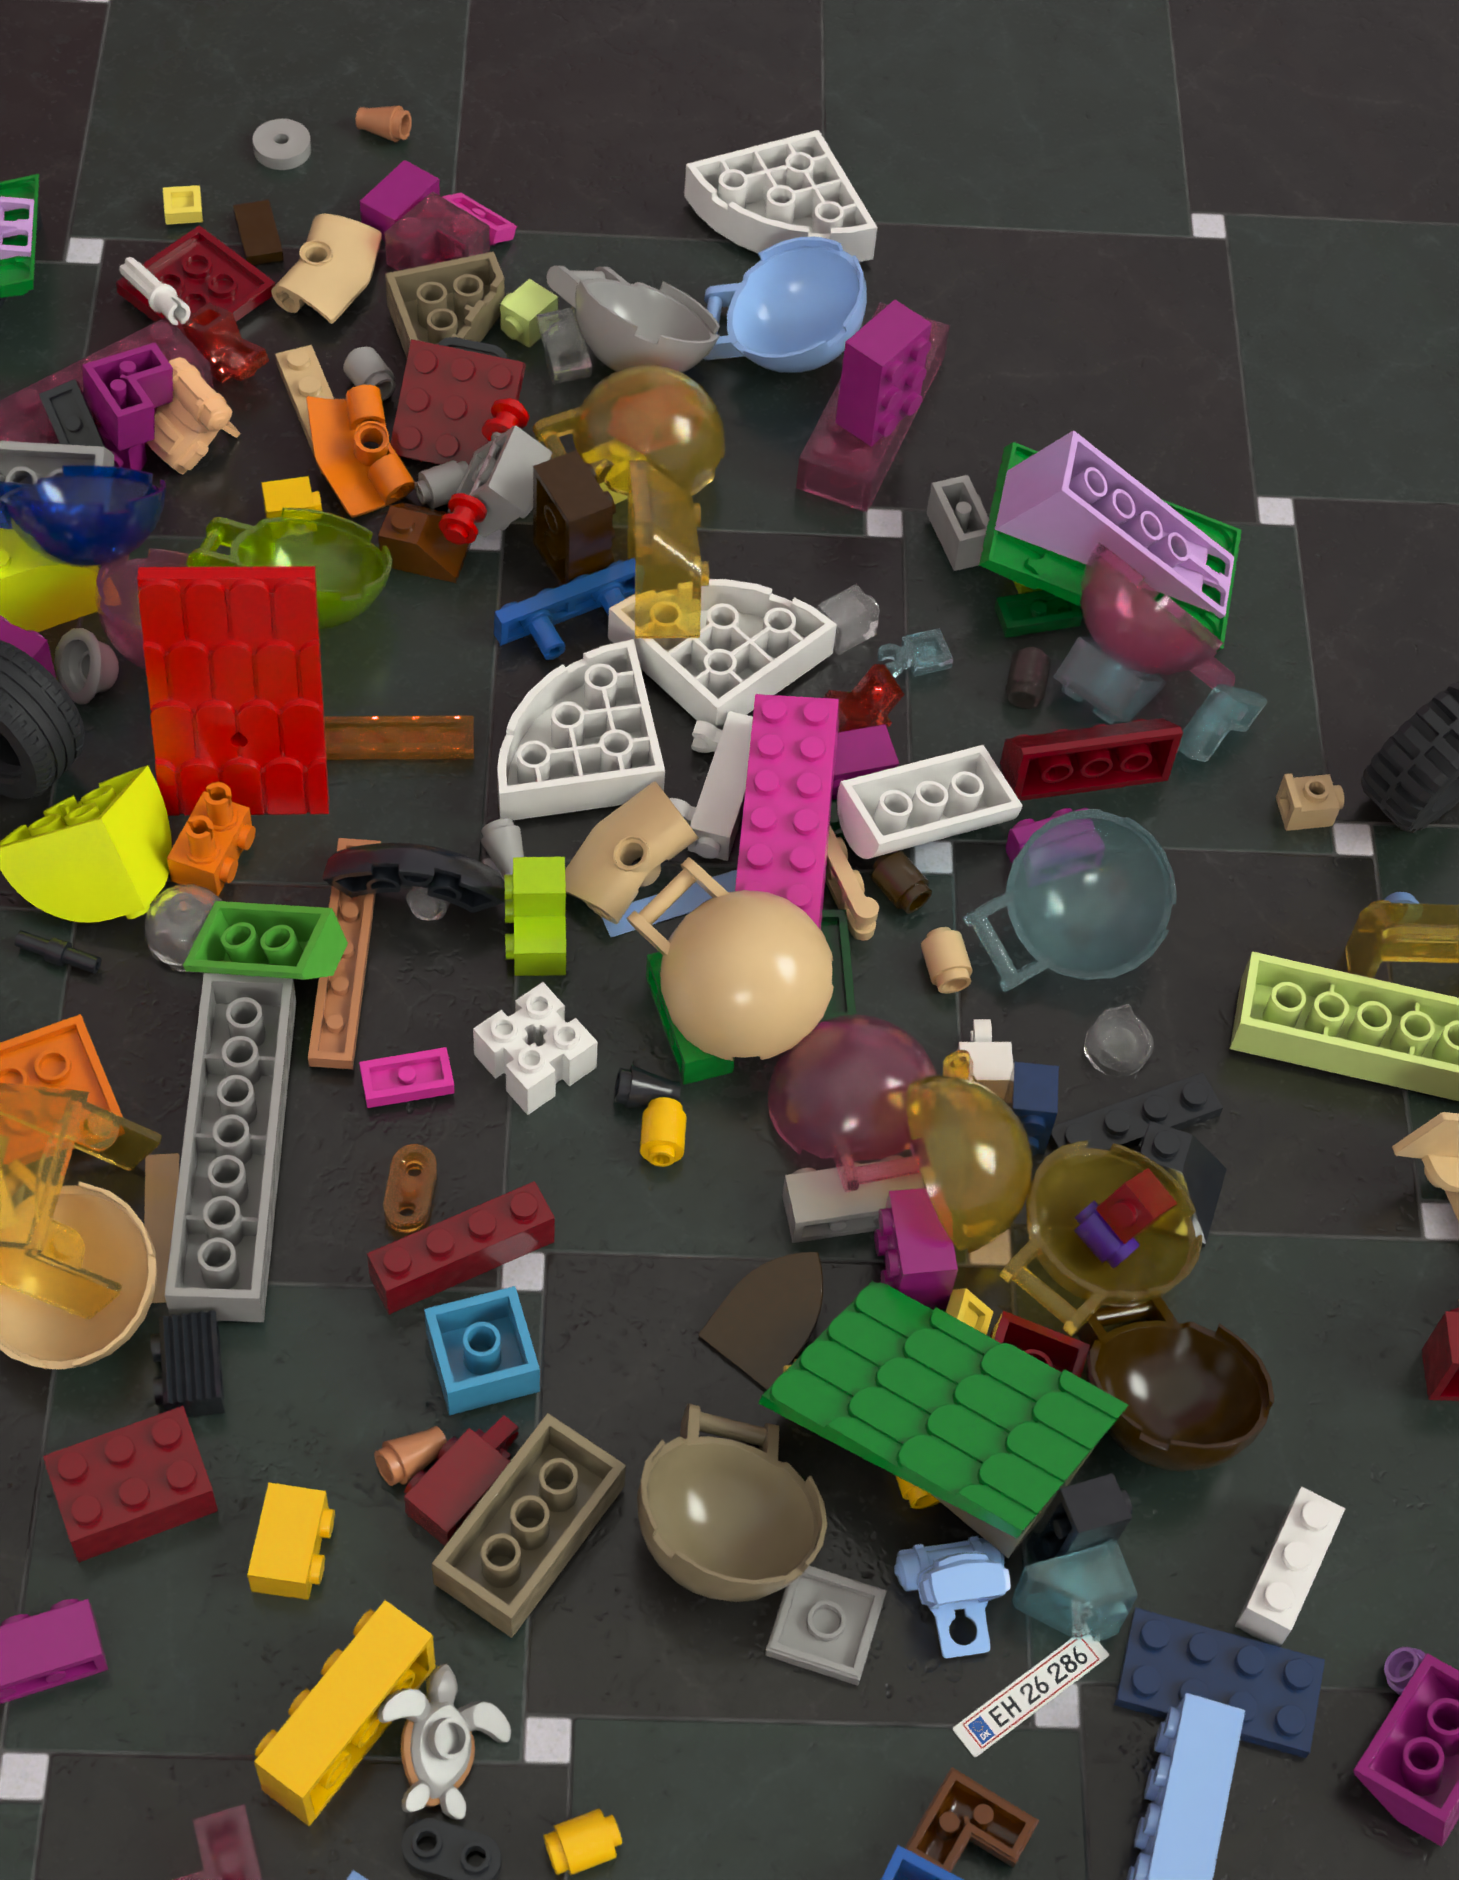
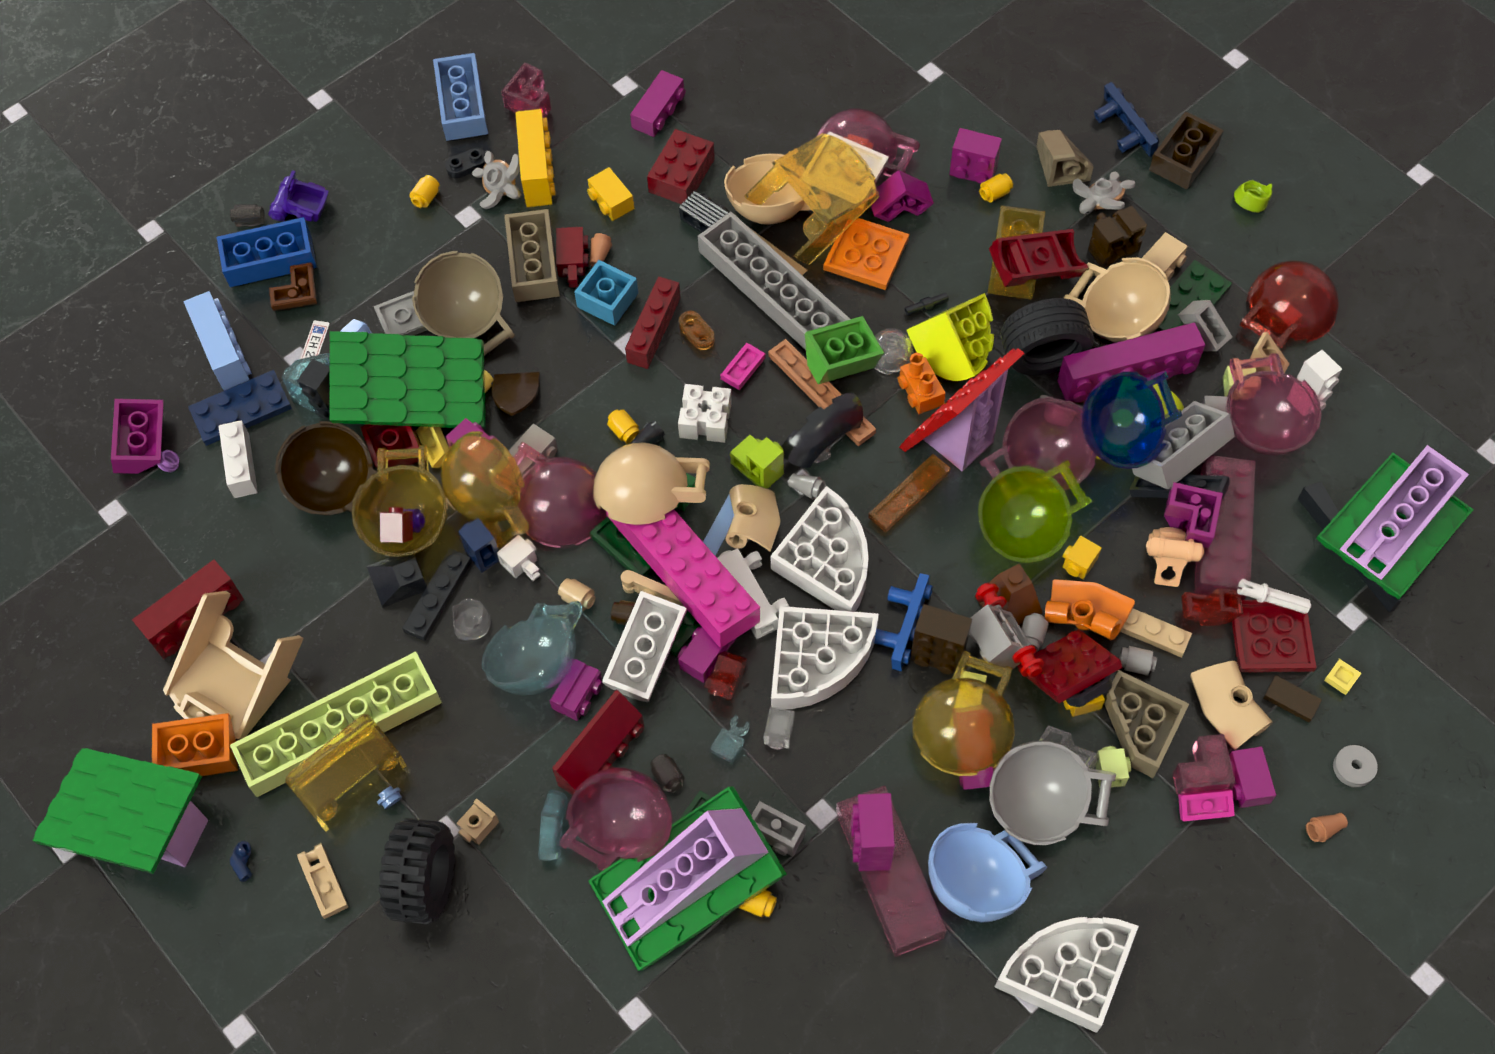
camera: 145 degrees right, 5 degrees up
clear yellow windscreen [627,460,709,639] -> none

